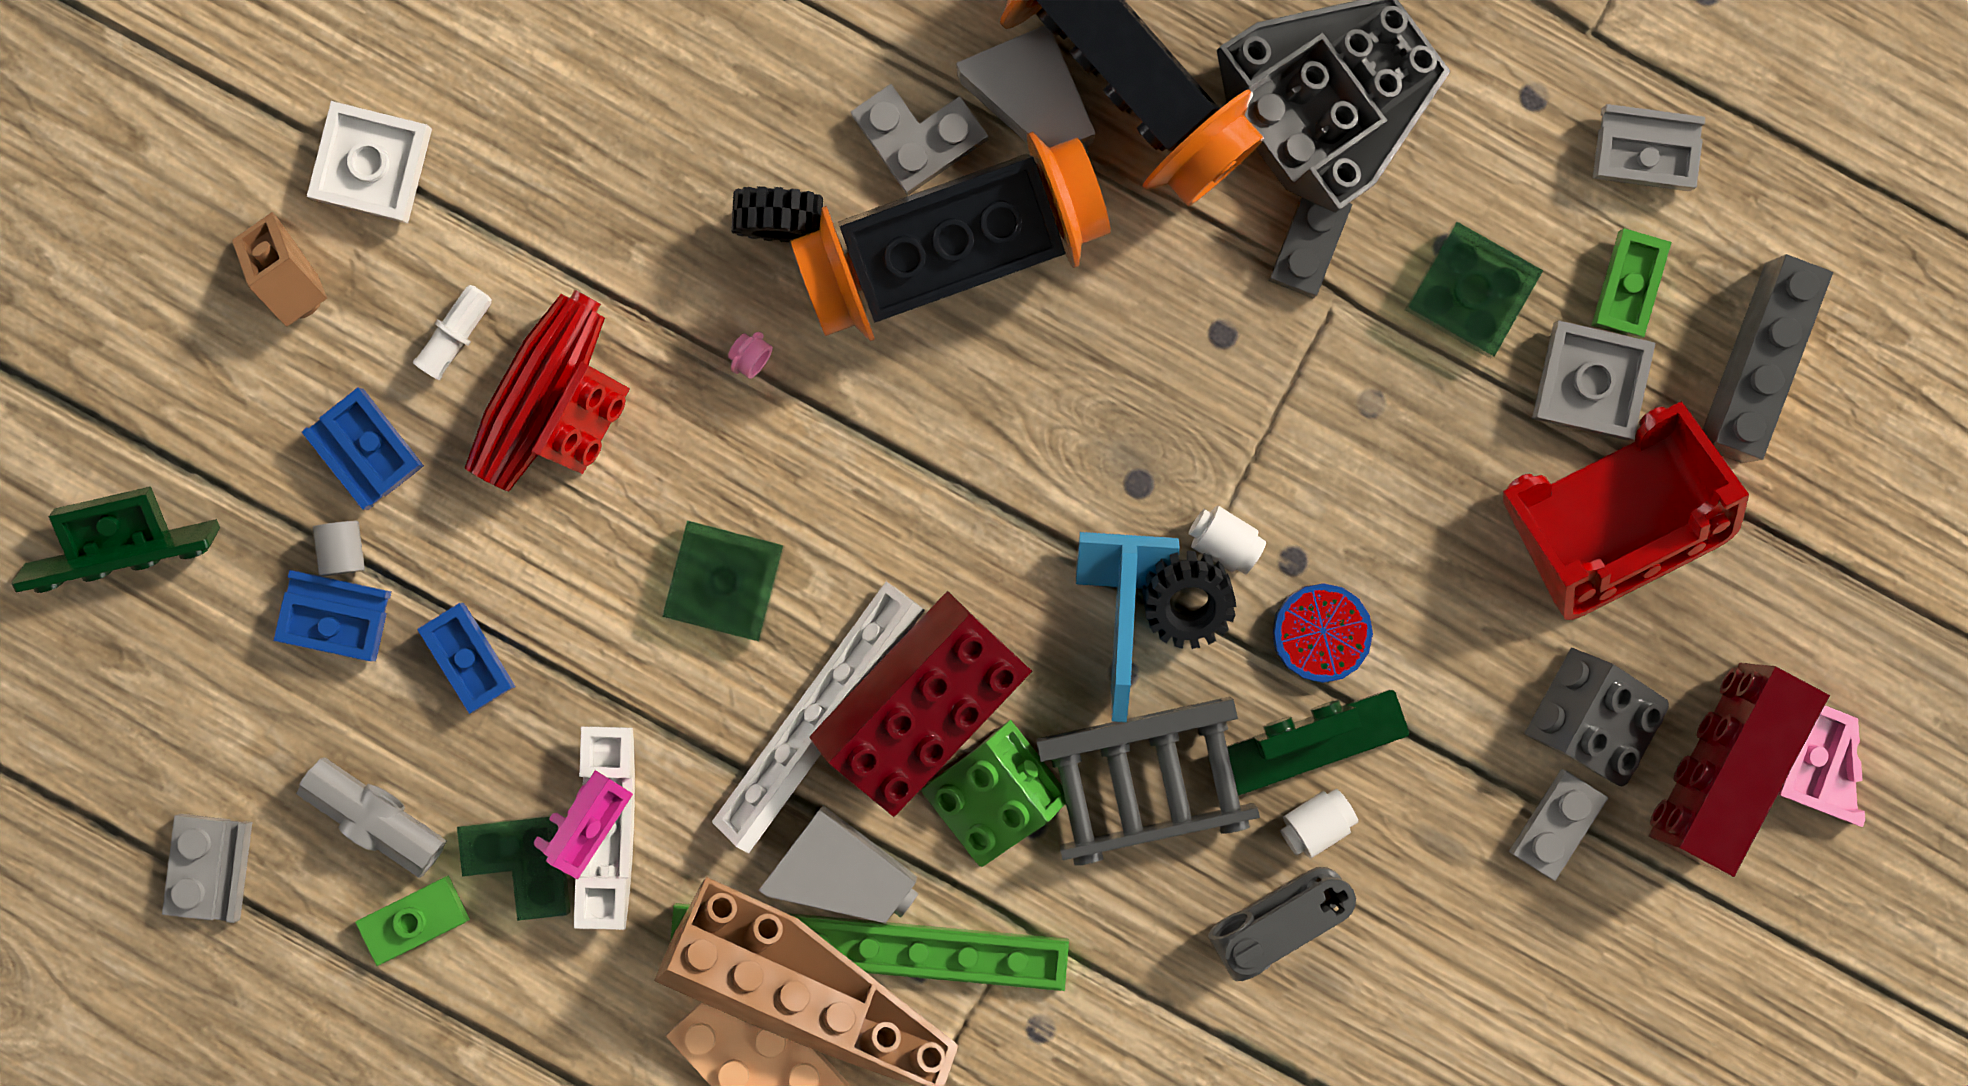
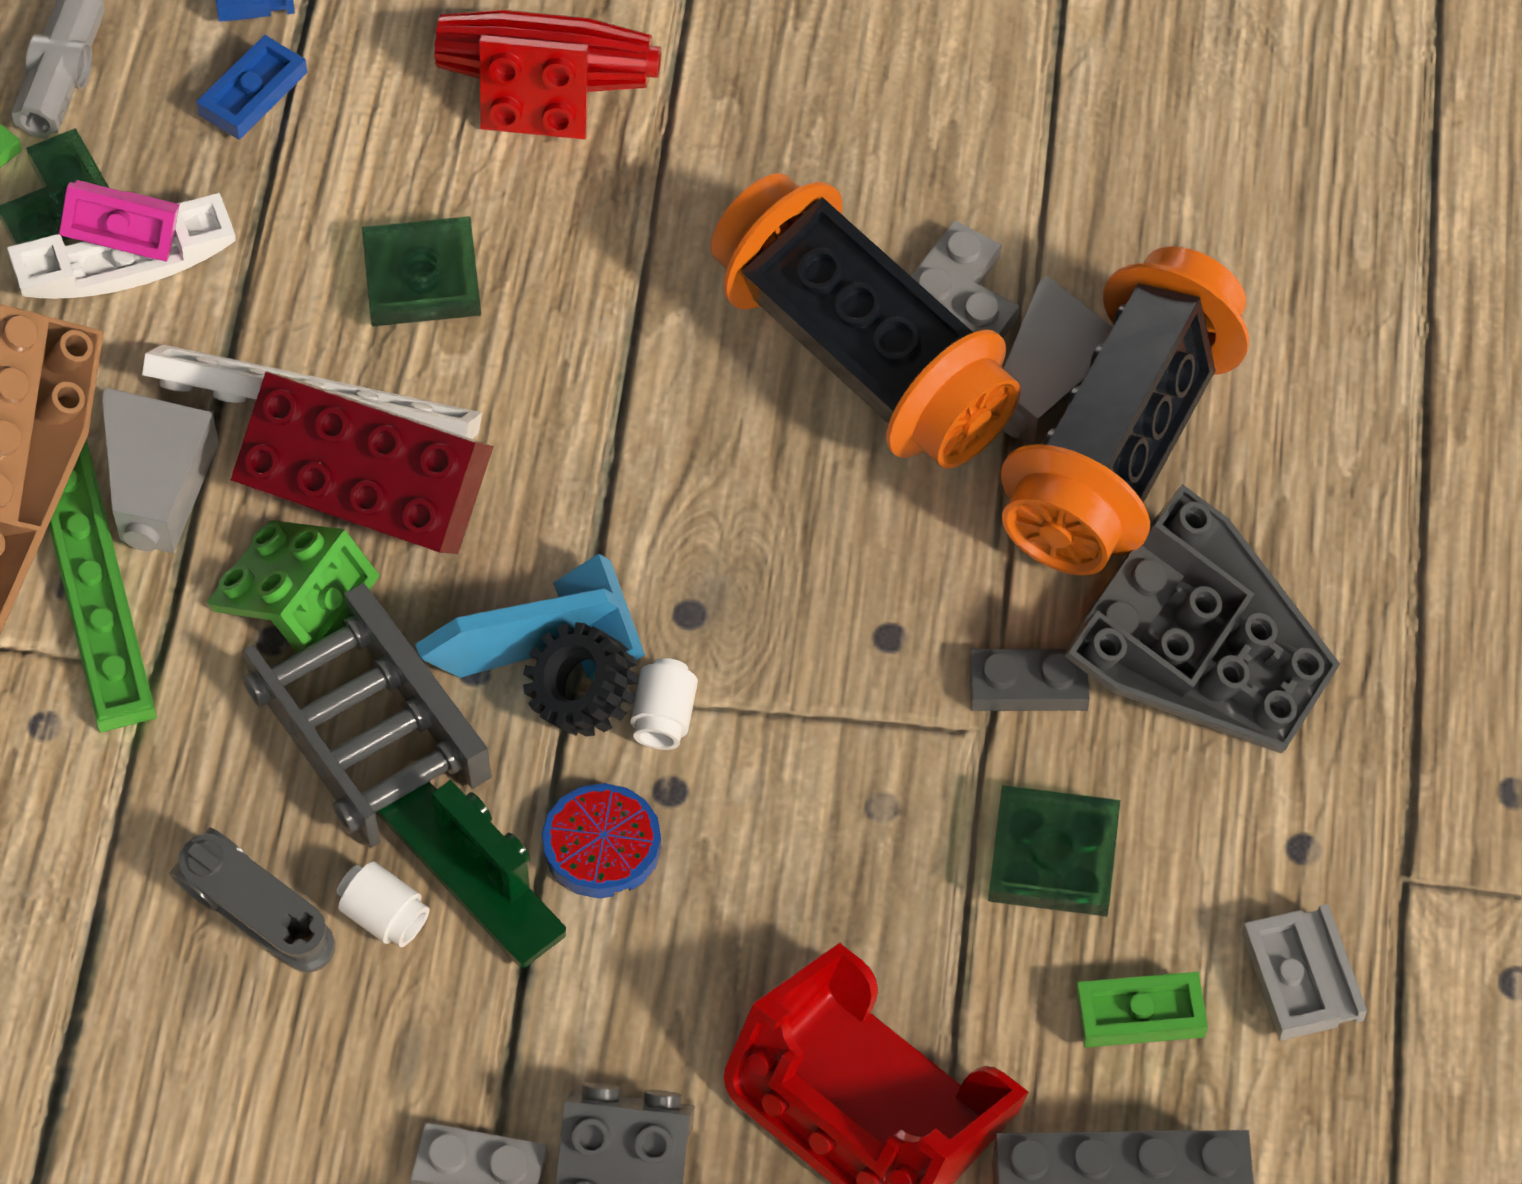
camera: 65 degrees right, 30 degrees down
bright pink plate [728,332,773,379] -> none
black tyre [731,186,823,242] -> none
light grey plate [1532,321,1656,441] -> none

